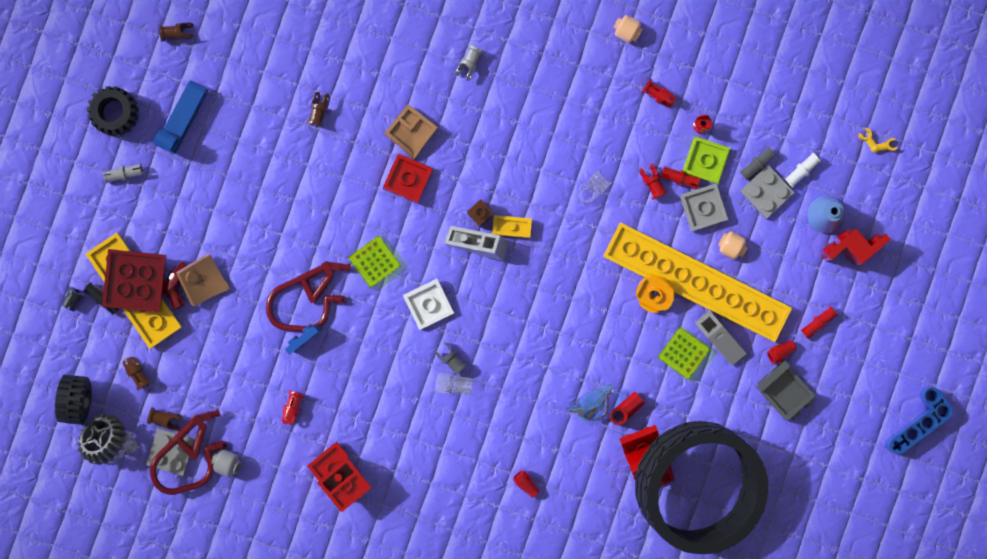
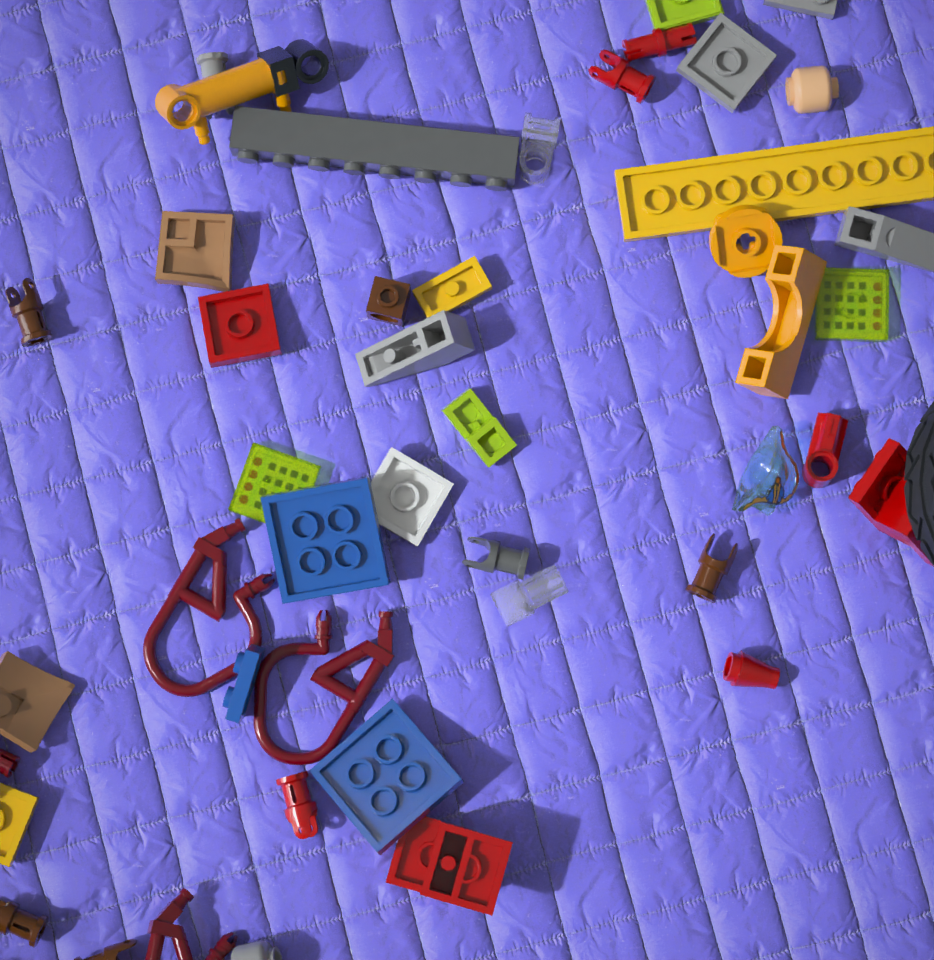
camera: 30 degrees left, 5 degrees down
none -> light orange piece [155,39,329,145]
none -> dark grey brick [229,106,520,191]
none -> dark red piece [254,610,395,765]
none -> blue plate [260,476,391,604]
none -> blue plate [309,698,464,855]
none -> lime slope [441,388,517,468]
none -> reddish brown piece [685,533,738,603]
none -> light orange arch [735,245,827,399]

